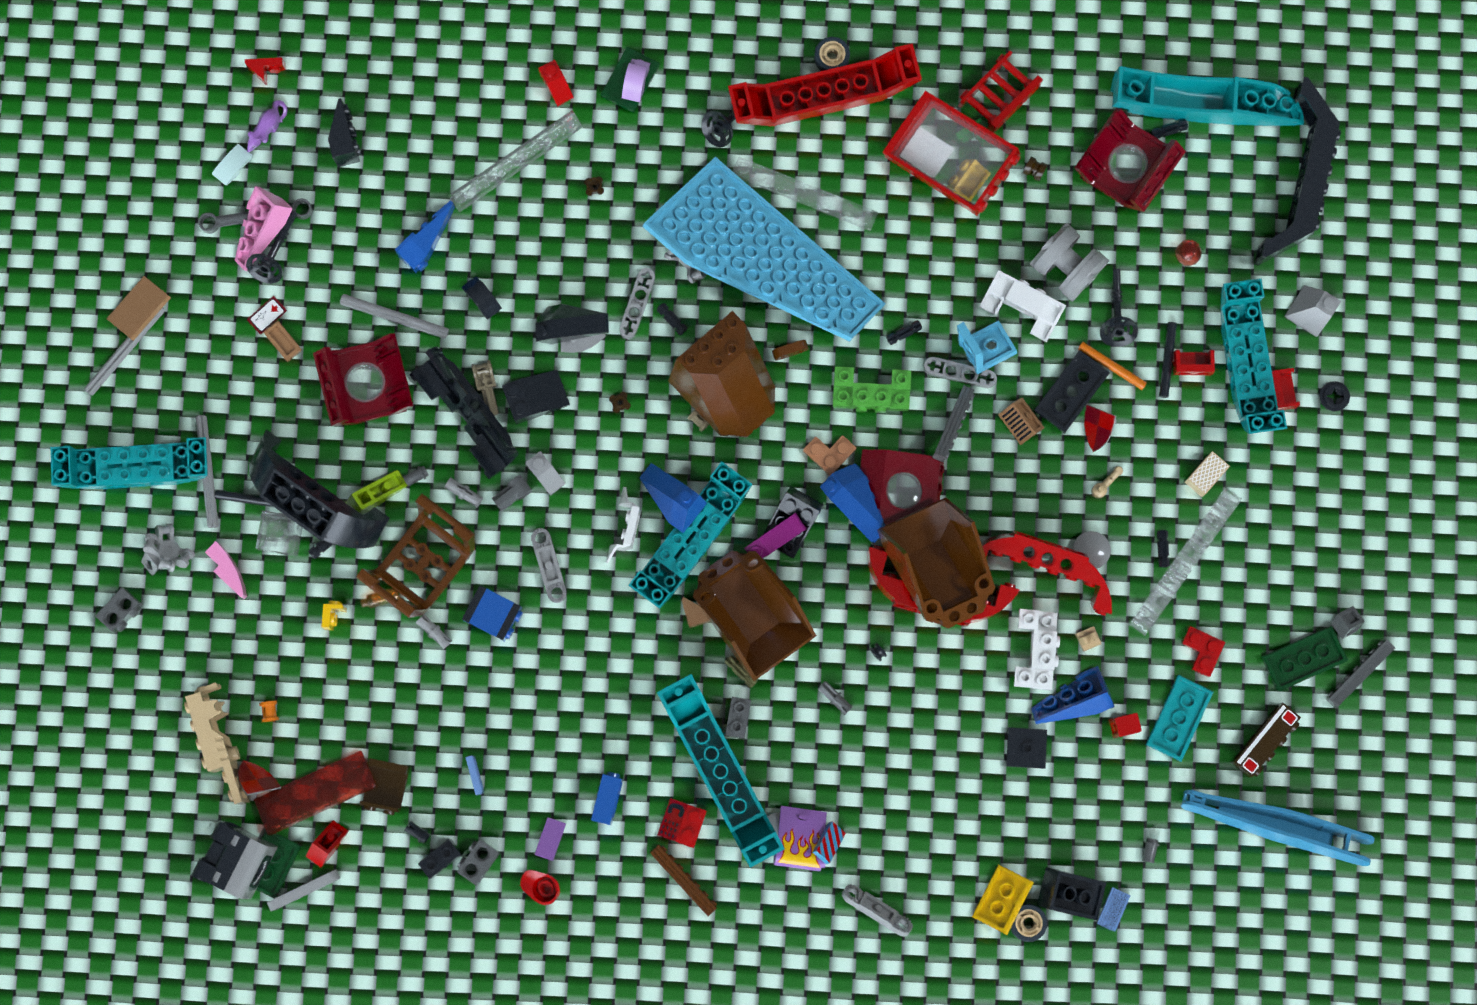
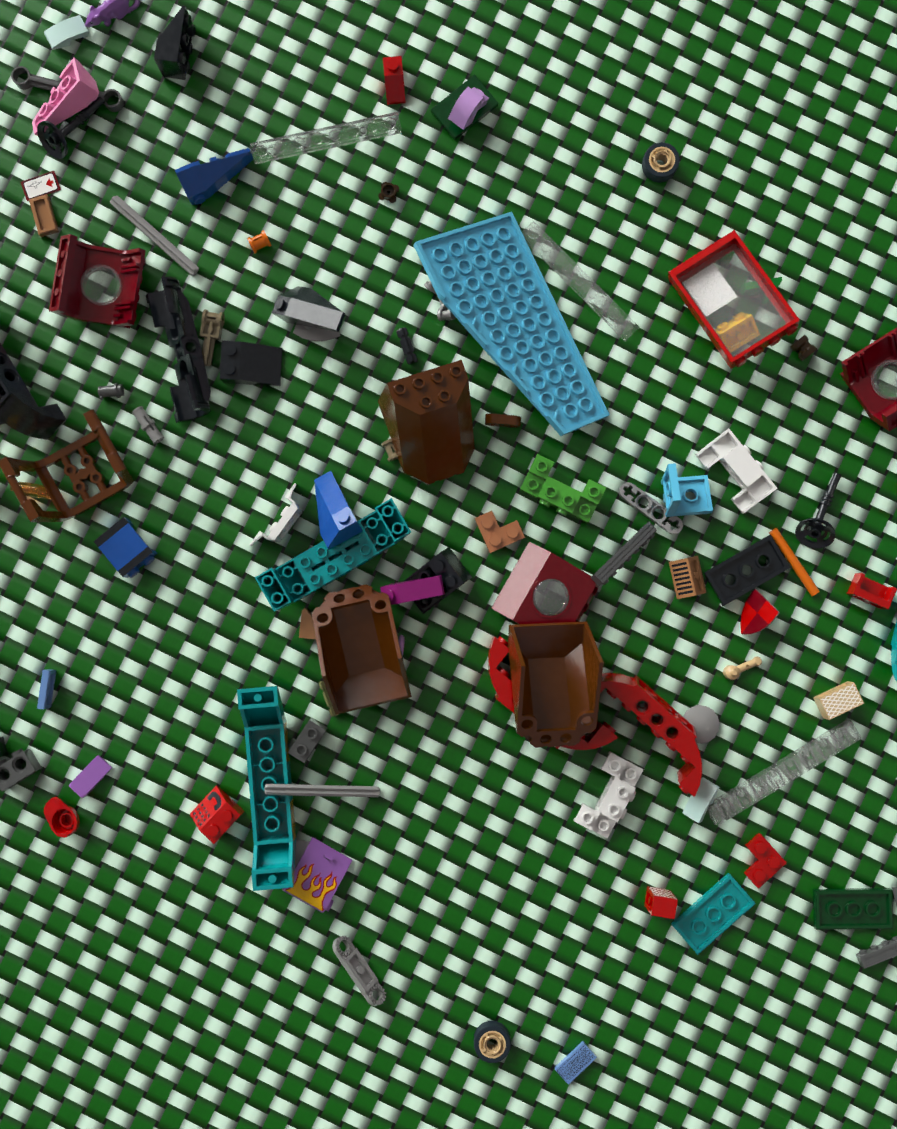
camera: 20 degrees right, 5 degrees up
lime slope [345,470,408,515] -> none
light grey pin [416,614,452,649] -> none
black brick [461,276,502,320] -> none
dark grey piece [492,475,532,511] -> none
light grey slope [525,451,565,496] -> none
light grey plate [531,528,567,603] -> none
blue window [591,772,623,825] -> none
dark brown plate [609,392,631,413] -> none
light grey beam [619,268,655,339] -> none
reddish brown piece [650,845,717,916] -> none
black dish [702,82,760,147] -> none
red slope [728,43,922,126] -> none
tile [813,821,846,864] -> none
dark grey axle [818,681,853,715] -> none
blue wedge [820,464,885,543] -> none
black bush [869,642,887,662] -> none
black axle [886,320,922,345] -> none
red fence [958,51,1043,133] -> none
yellow tile [972,864,1034,935] -> none
black plate [1006,727,1047,769] -> none
light grey piece [1030,223,1110,302] -> none
blue wedge [1031,666,1115,724] -> none
black slope [1037,867,1107,921] -> none
tan tile [1075,626,1102,652] -> none
dark grey pin [1142,838,1160,863] -> none
black axle [1157,530,1170,568] -> none
black piece [1159,322,1177,398] -> none
dark azure piece [1181,790,1375,866] -> none
dark brown brick [1231,702,1301,778] -> none
none -> orange bush [247,230,272,254]
none -> light grey axle [264,784,380,797]
none -> light aqua slope [682,777,720,823]

